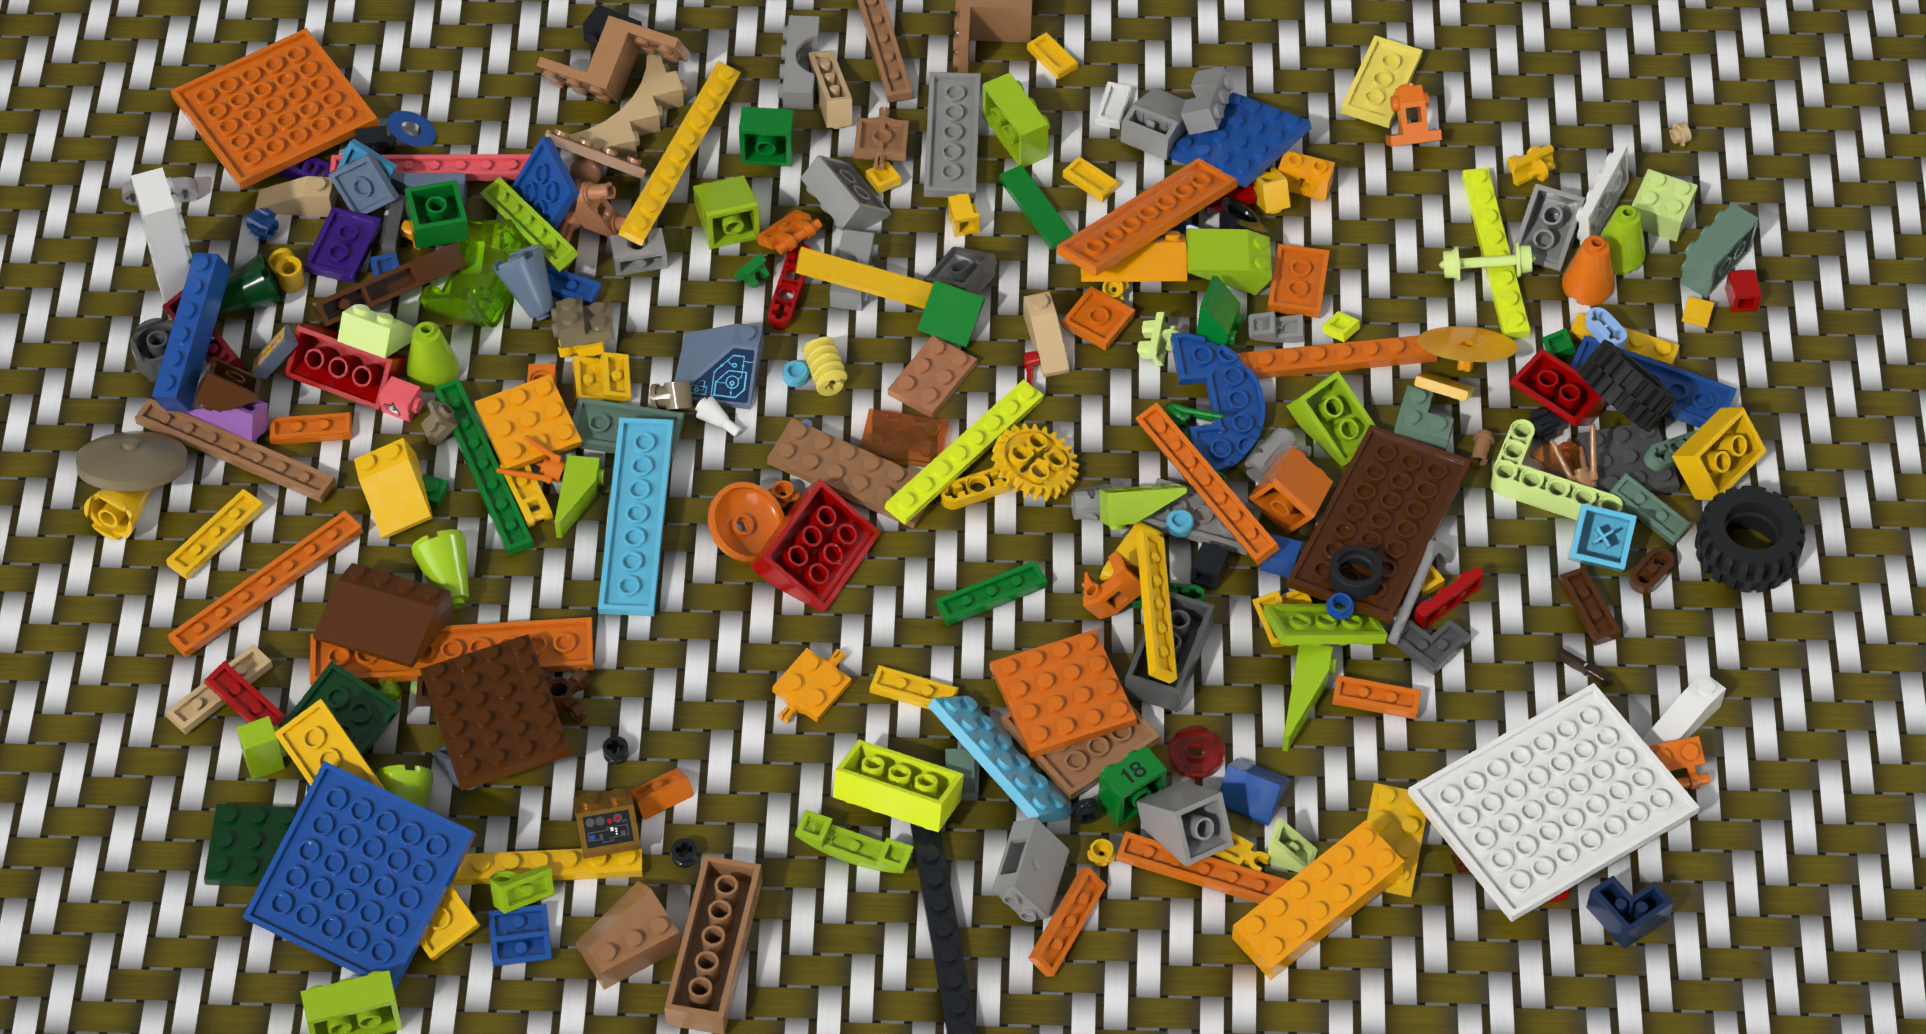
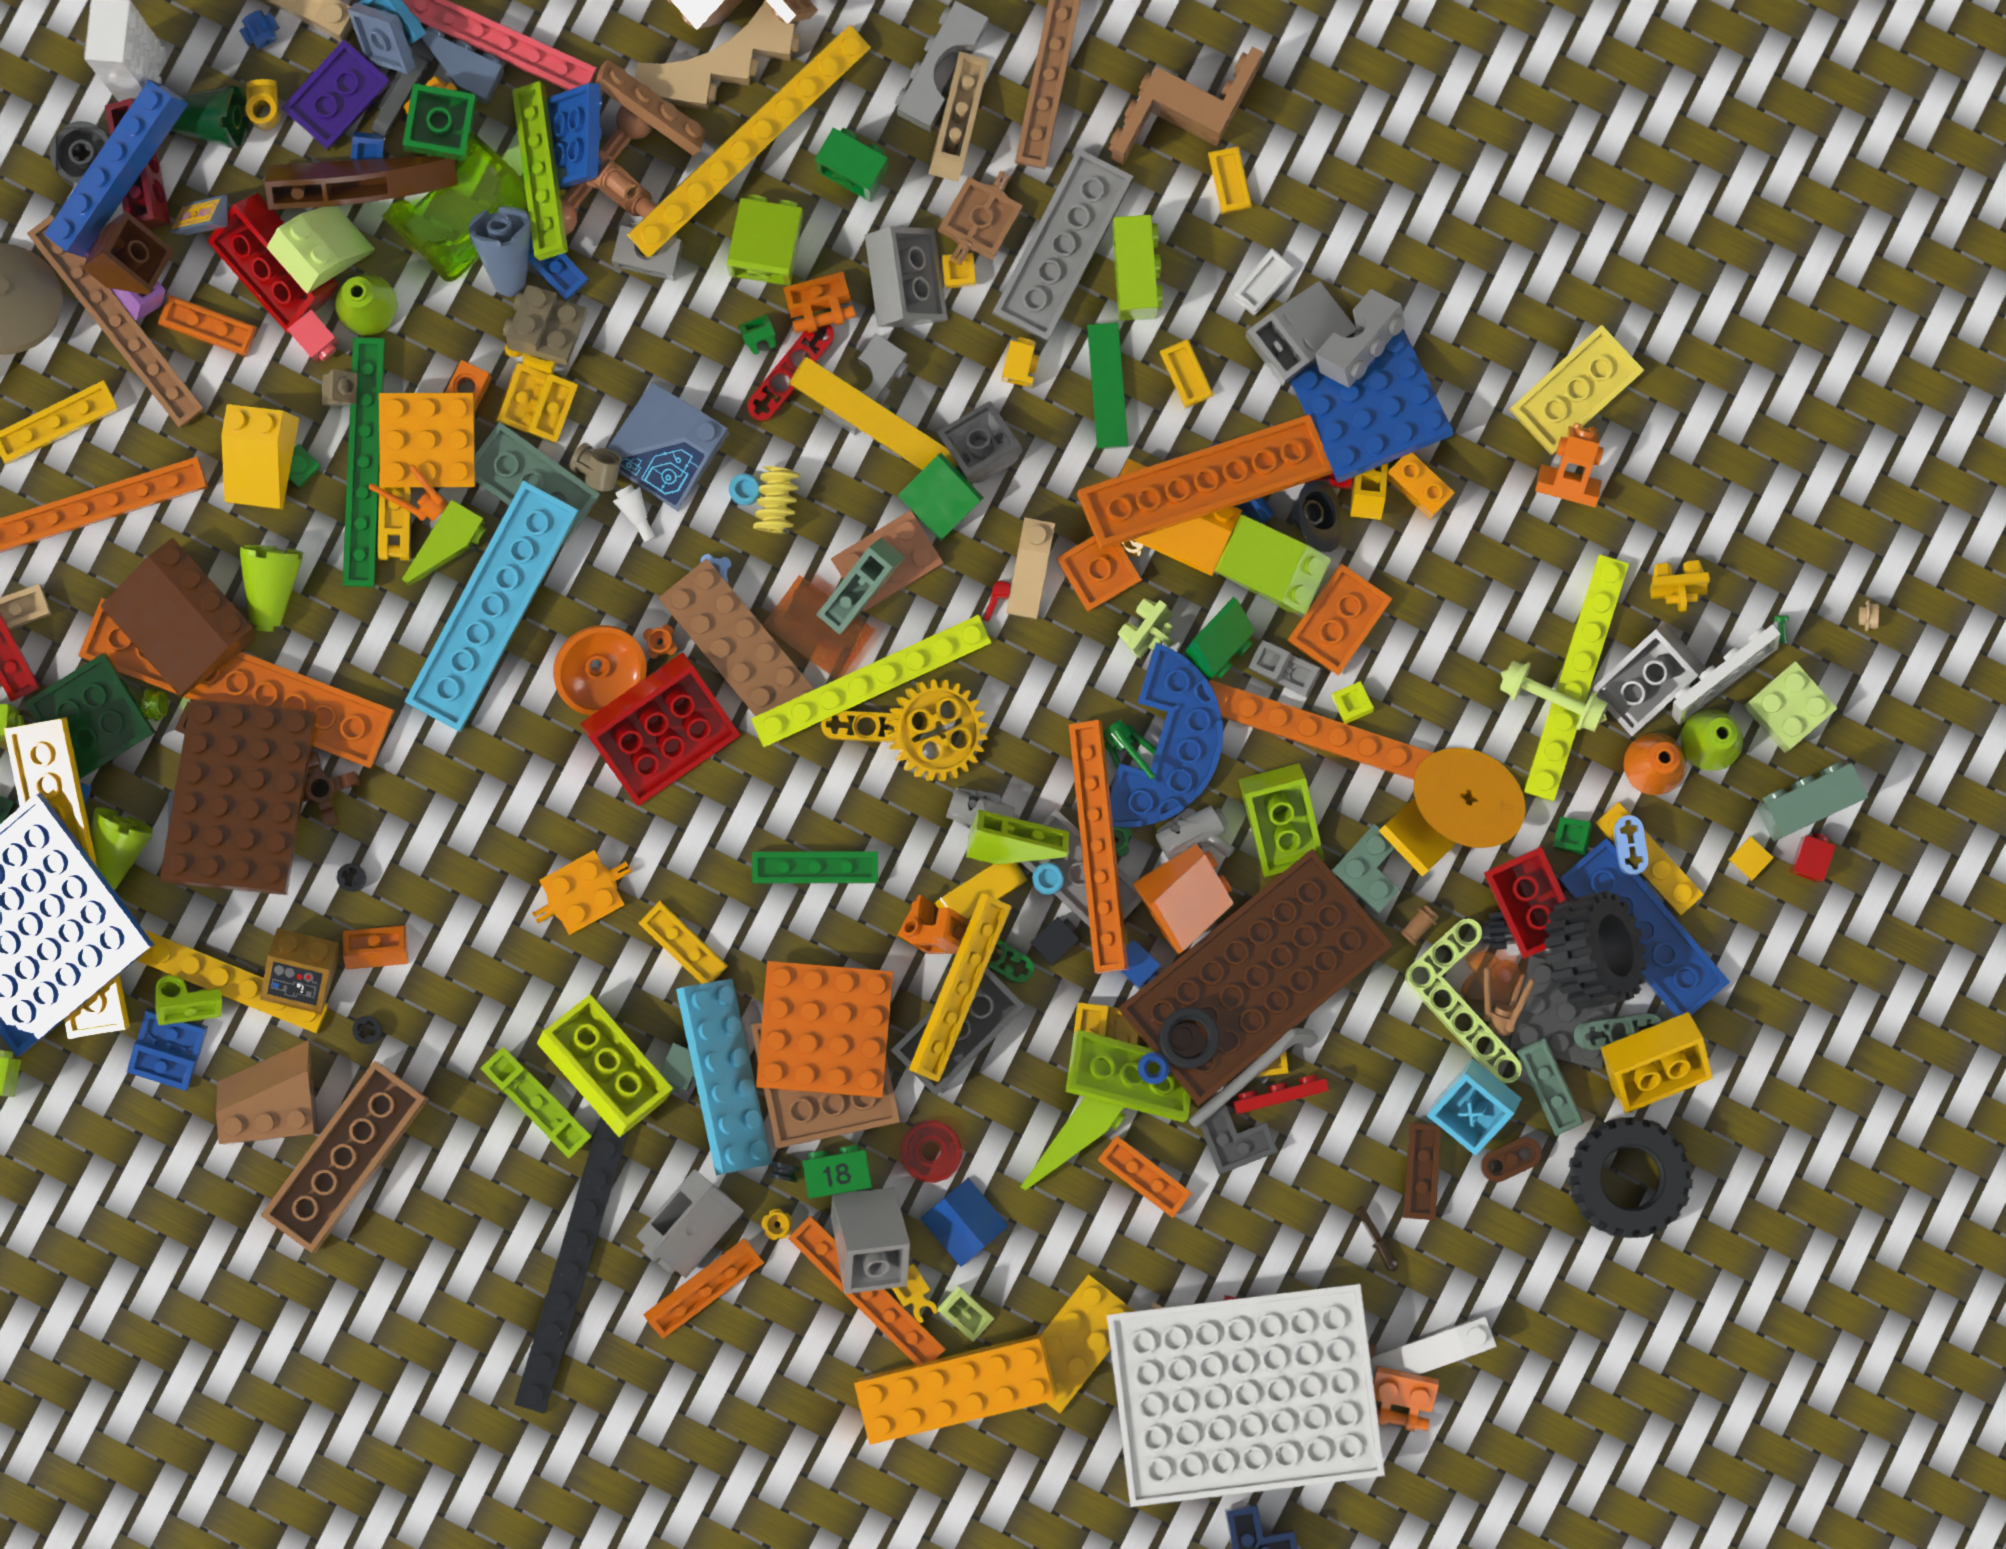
camera: 25 degrees right, 30 degrees up
none -> sand green slope [816,537,905,635]

